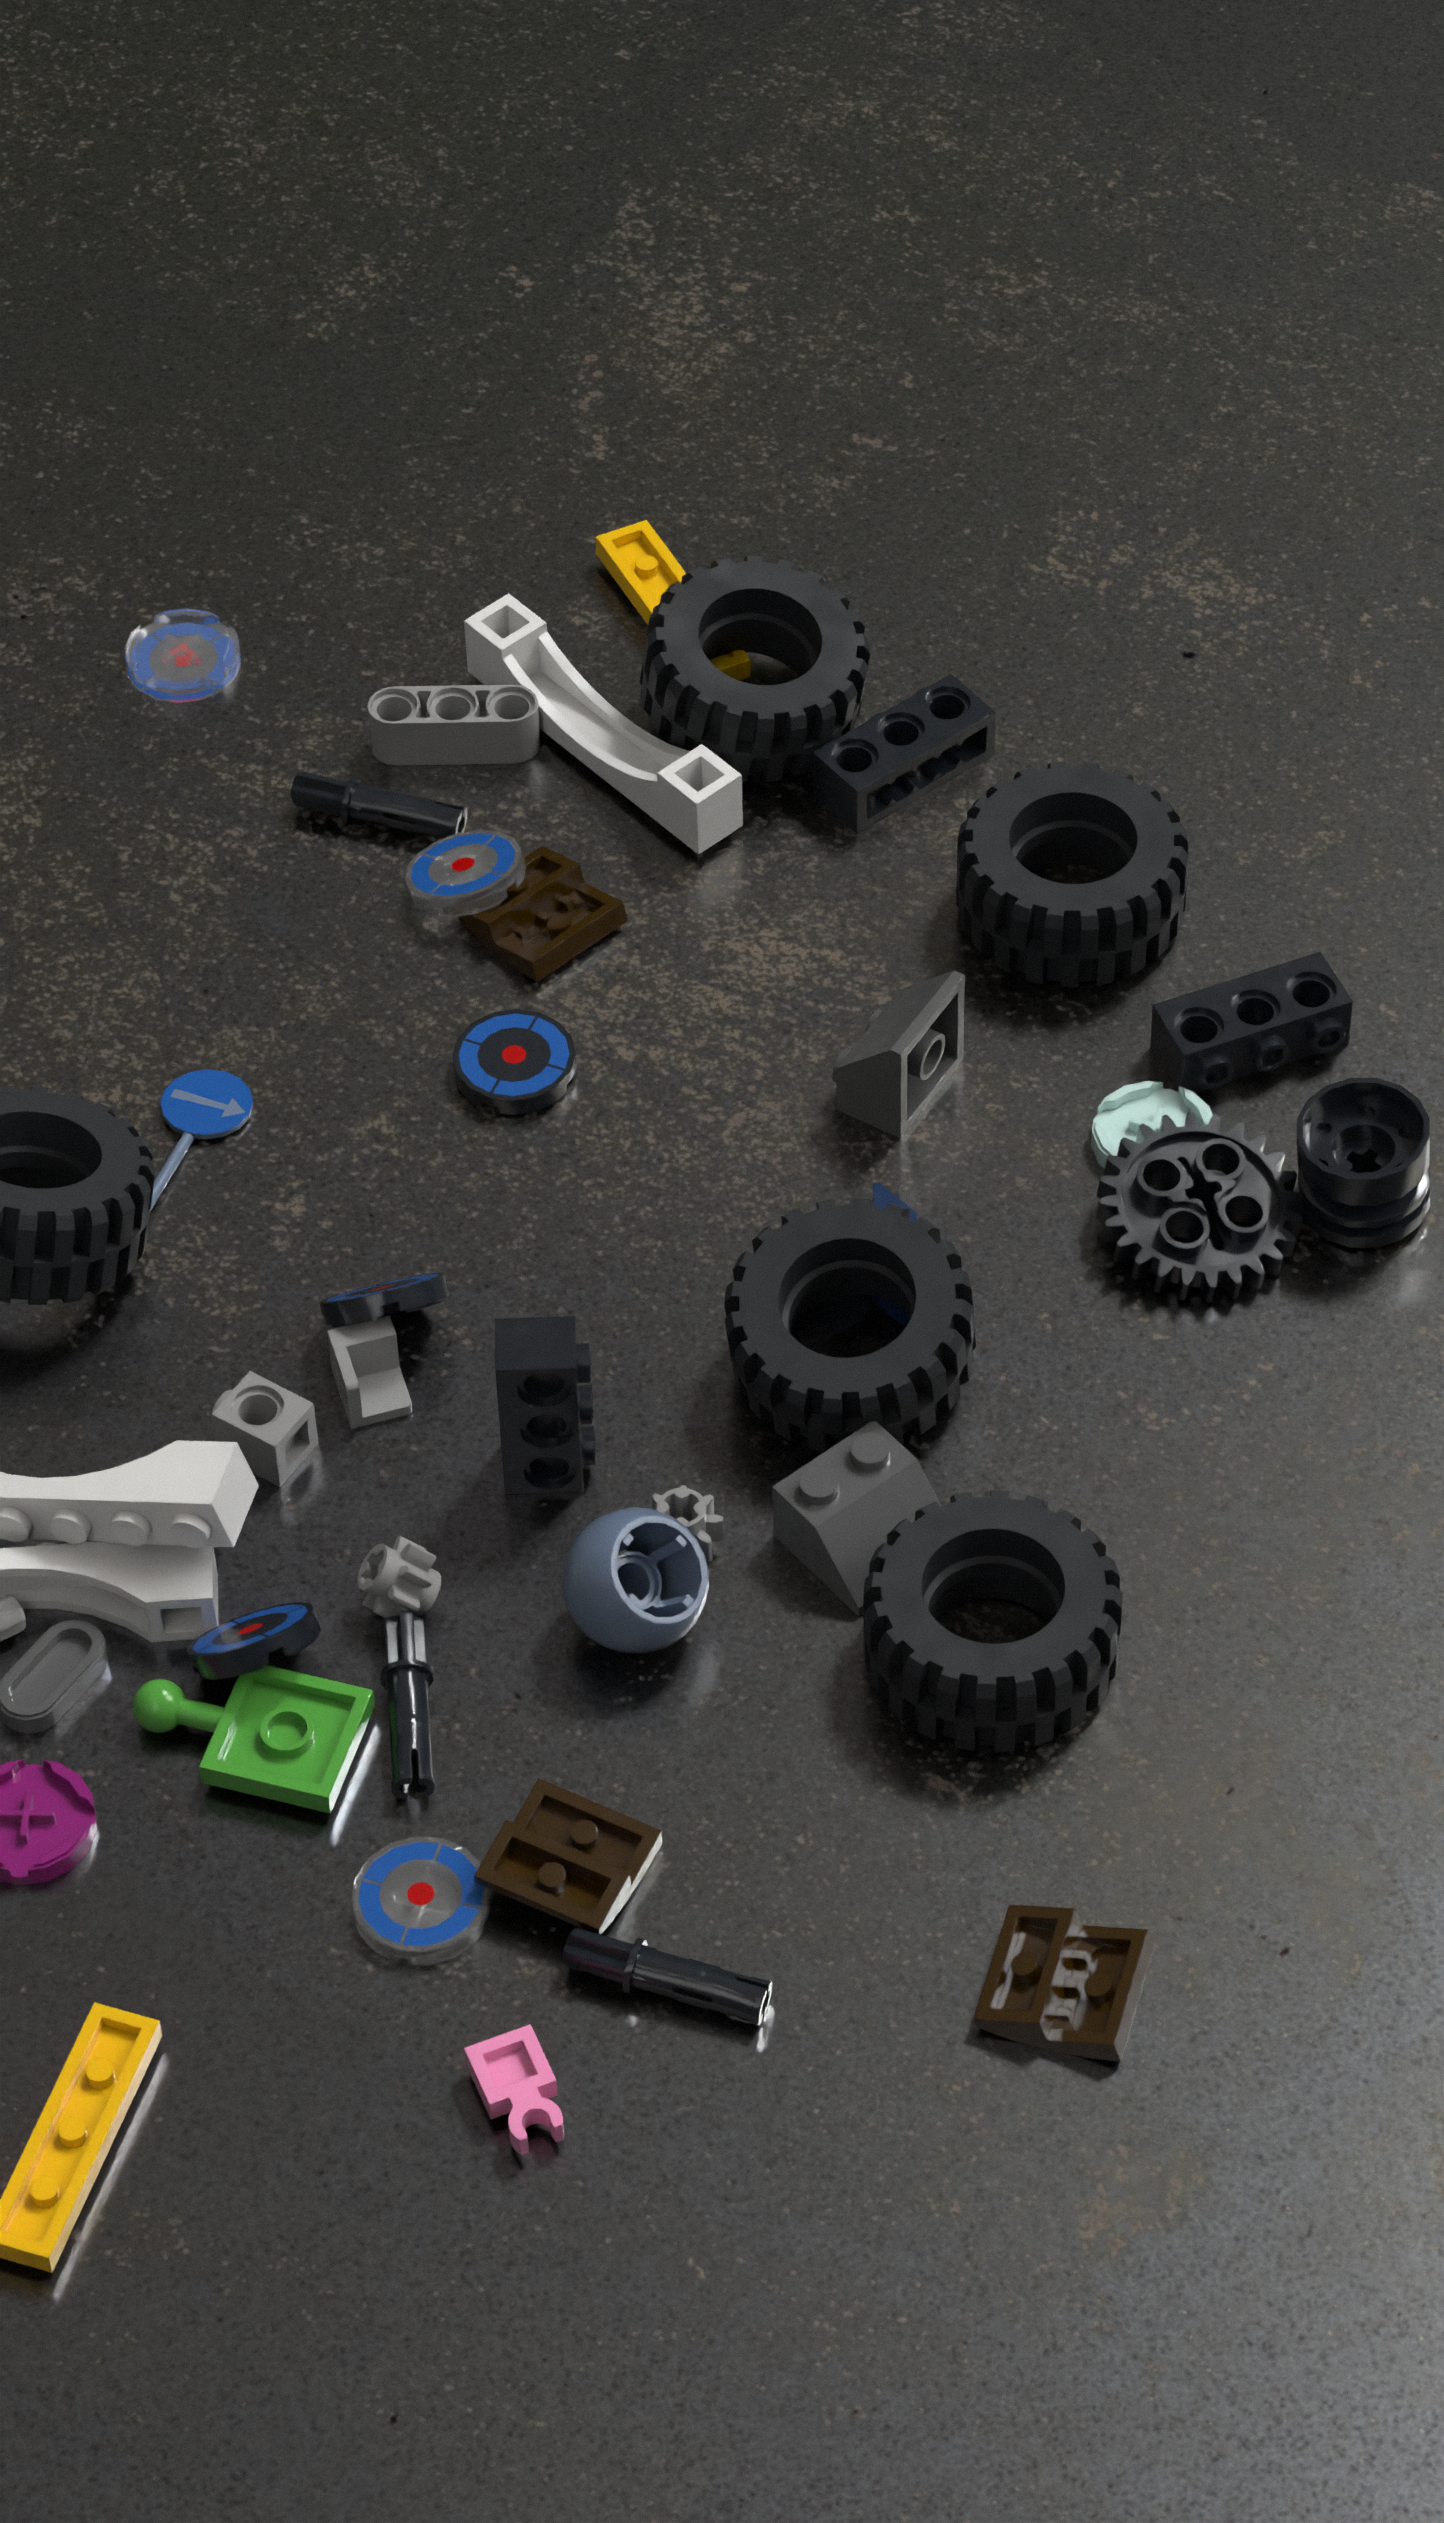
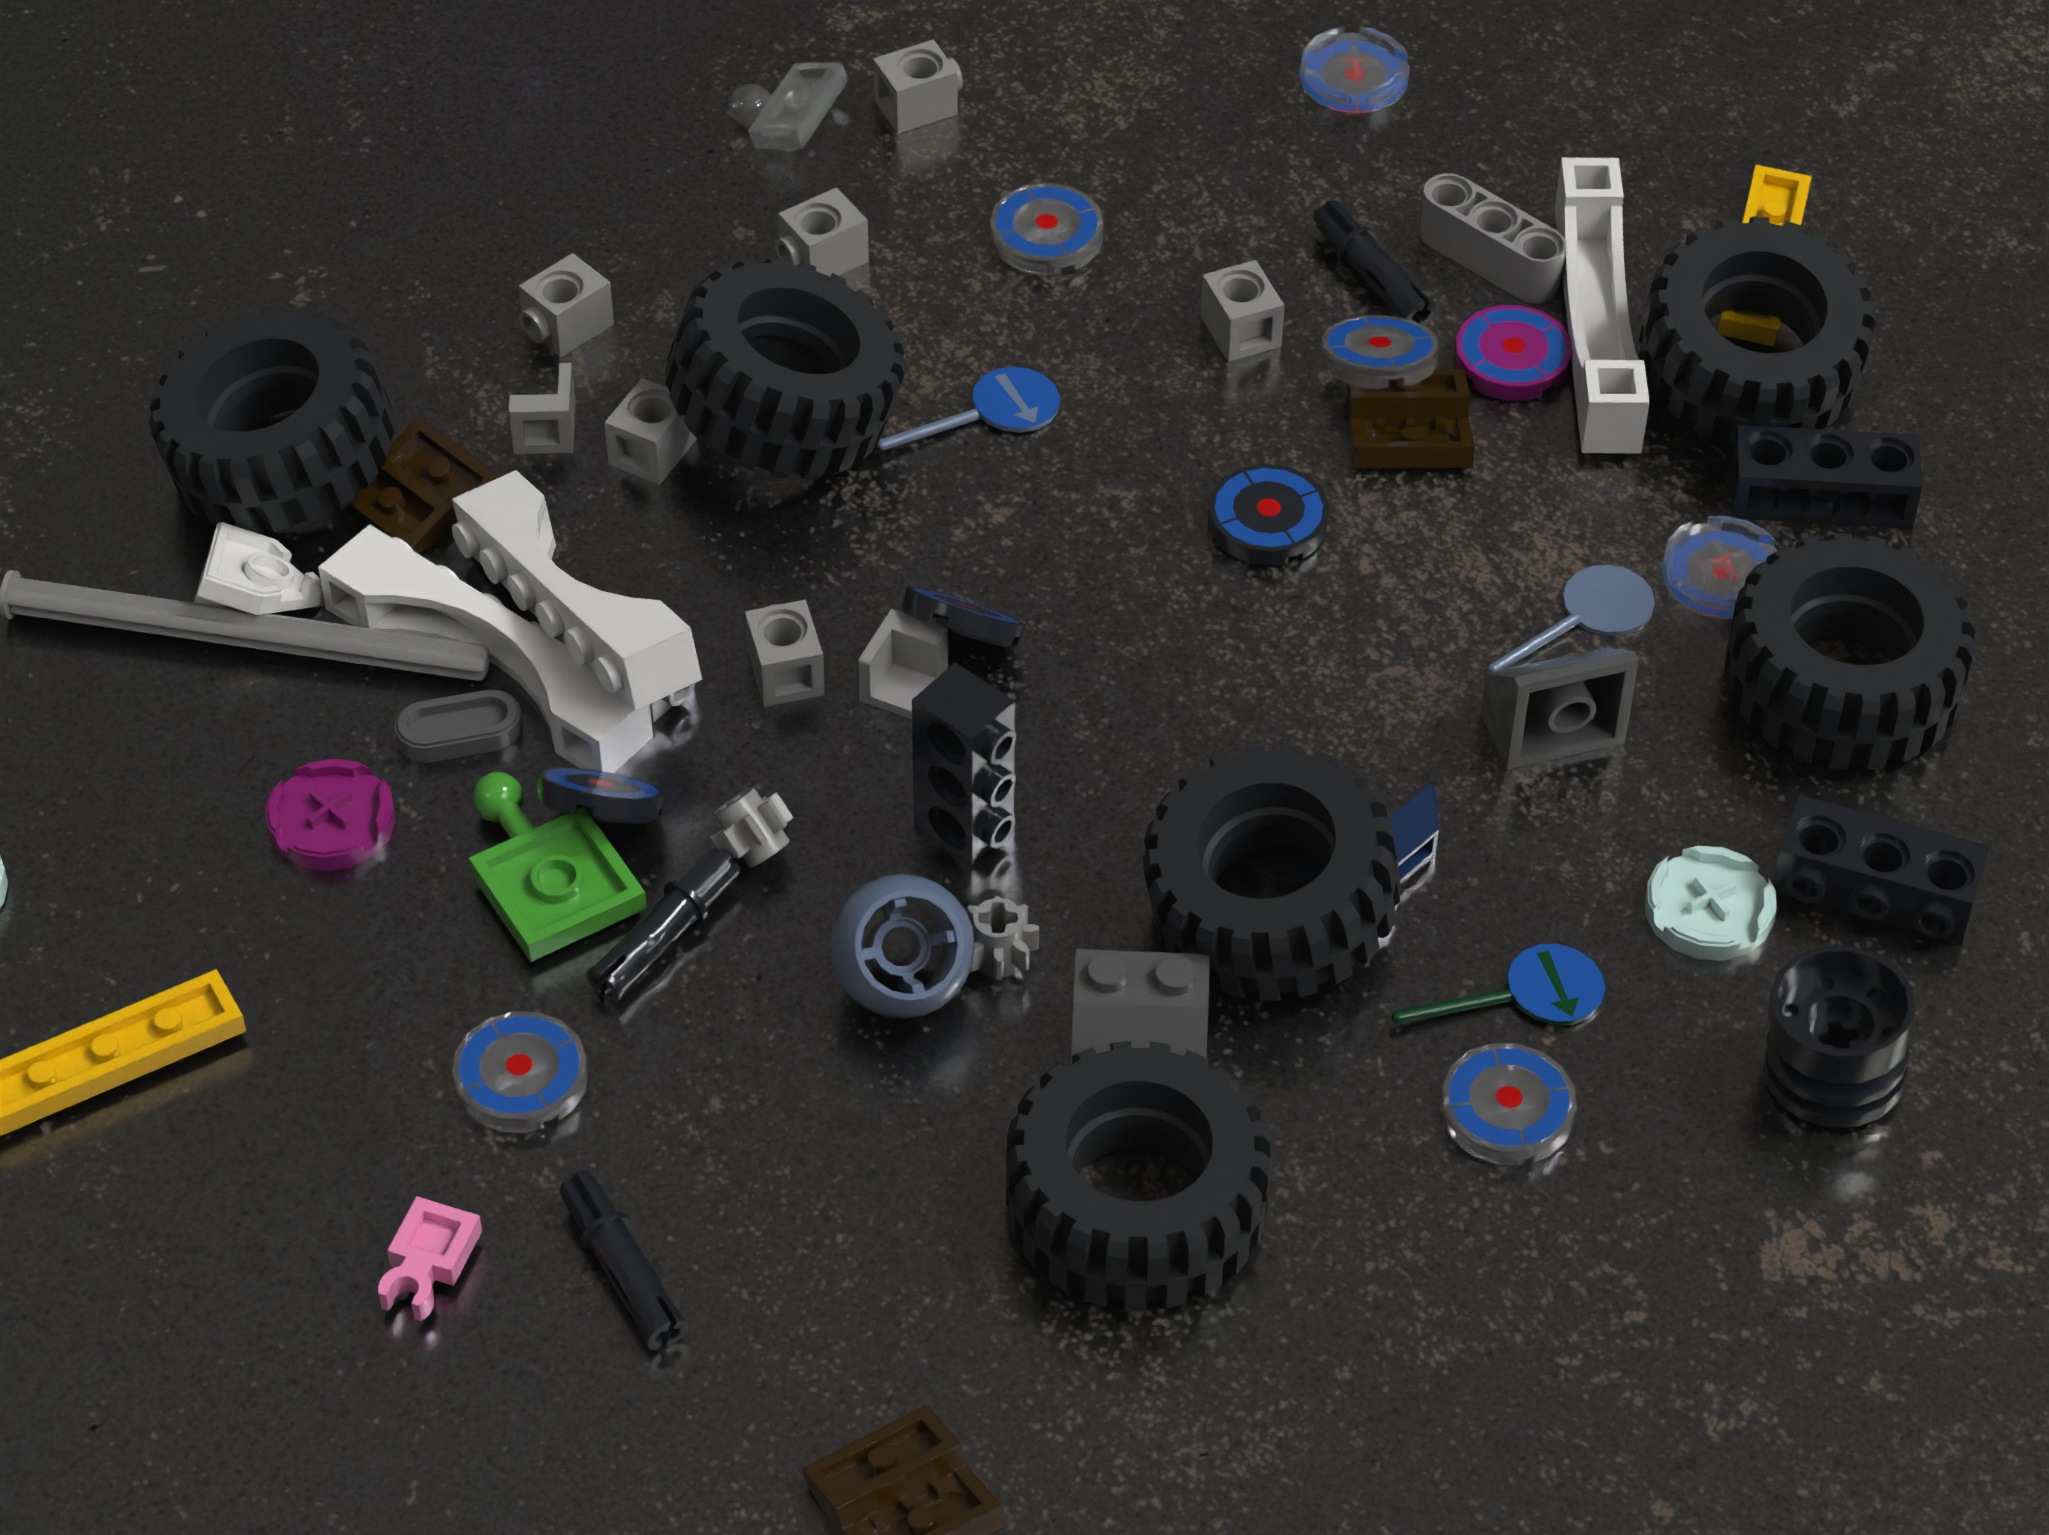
camera: 40 degrees right, 0 degrees up
dark brown slope [474,1778,662,1935] -> none
black gear [1096,1112,1304,1302] -> none
none -> clear tile [990,183,1104,276]
none -> light grey brick [1200,260,1284,362]
none -> blue piece [1391,944,1606,1025]
none -> tile [1440,1043,1577,1165]
none -> magenta tile [1454,305,1572,401]
none -> sand blue piece [1486,565,1655,673]
none -> clear tile [1661,515,1778,619]

